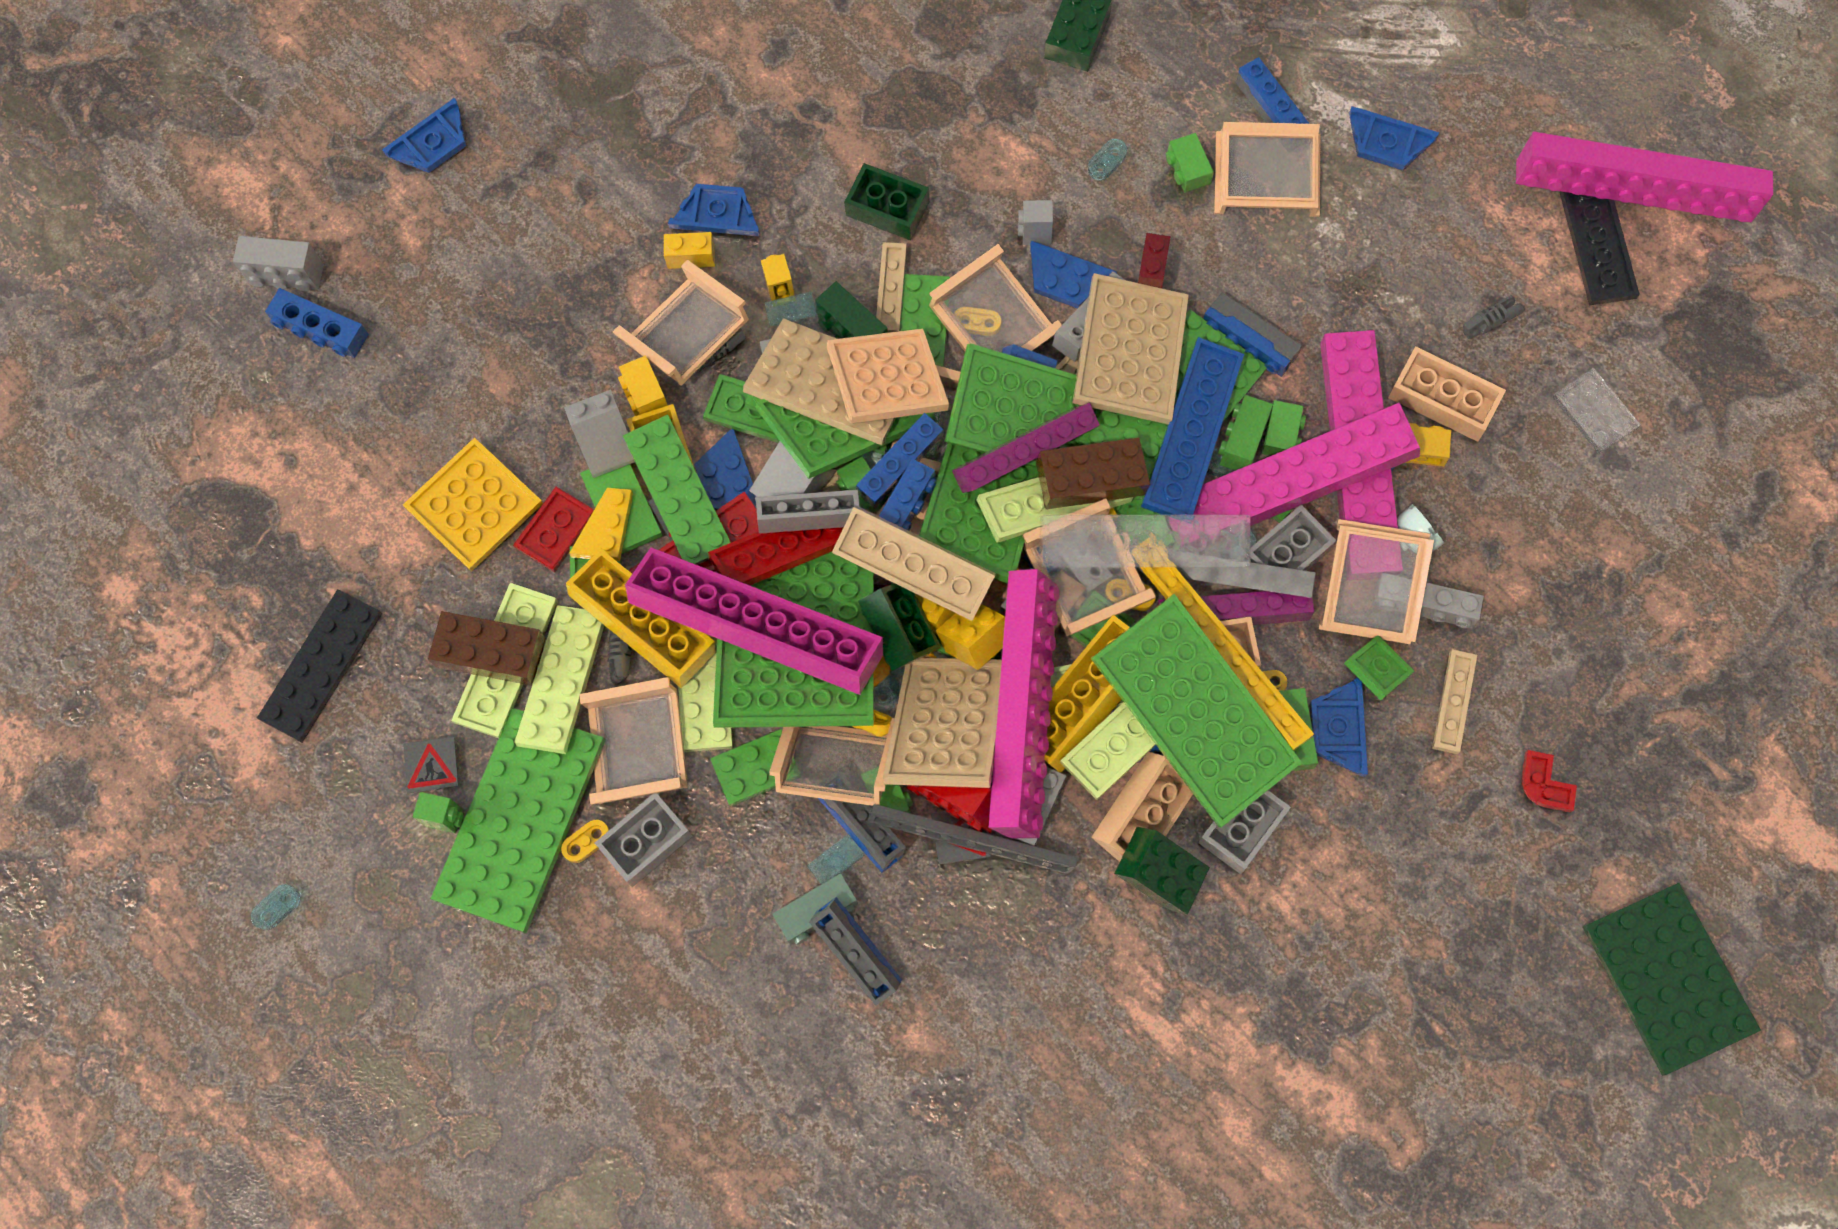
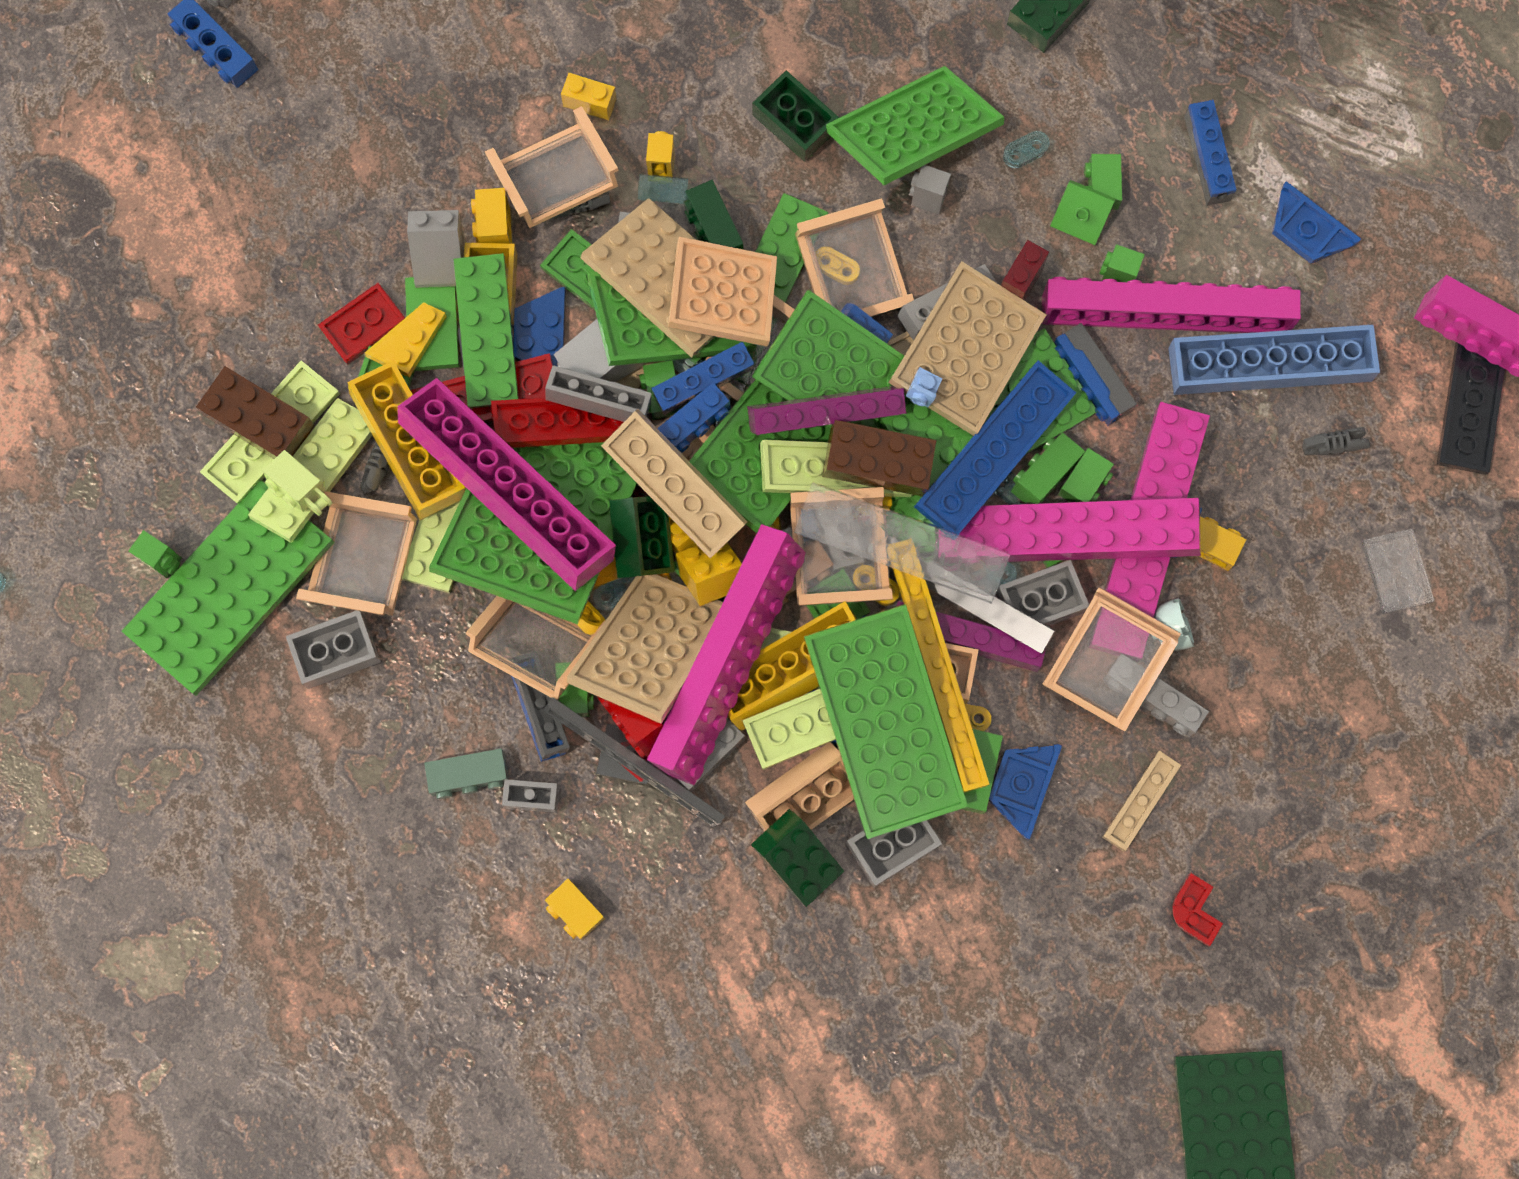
camera: 15 degrees right, 5 degrees up
black plate [257,589,382,743] -> none
yellow plate [403,438,543,572] -> none
dark grey piece [403,736,459,794] -> none
yellow plate [561,820,610,863] -> none
blue wing [668,184,760,236] -> none
bright green plate [710,729,801,807] -> none
clear light blue plate [807,834,865,884] -> none
dark grey piece [809,897,902,1006] -> none
tan plate [876,242,907,333] -> none
blue wing [1030,241,1117,309] -> none
piece [1214,122,1321,217] -> none
bright green plate [1344,635,1415,700] -> none
light nougat brick [1388,346,1506,442] -> none
none -> yellowish green brick [262,450,333,516]
none -> light grey brick [502,779,560,813]
none -> yellow brick [545,879,605,940]
none -> bright green plate [826,66,1004,186]
none -> light blue bracket [906,367,943,407]
none -> dark pink brick [1041,277,1301,333]
none -> bright green plate [1050,180,1116,245]
none -> bright green brick [1099,244,1145,282]
none -> medium blue brick [1168,325,1380,395]

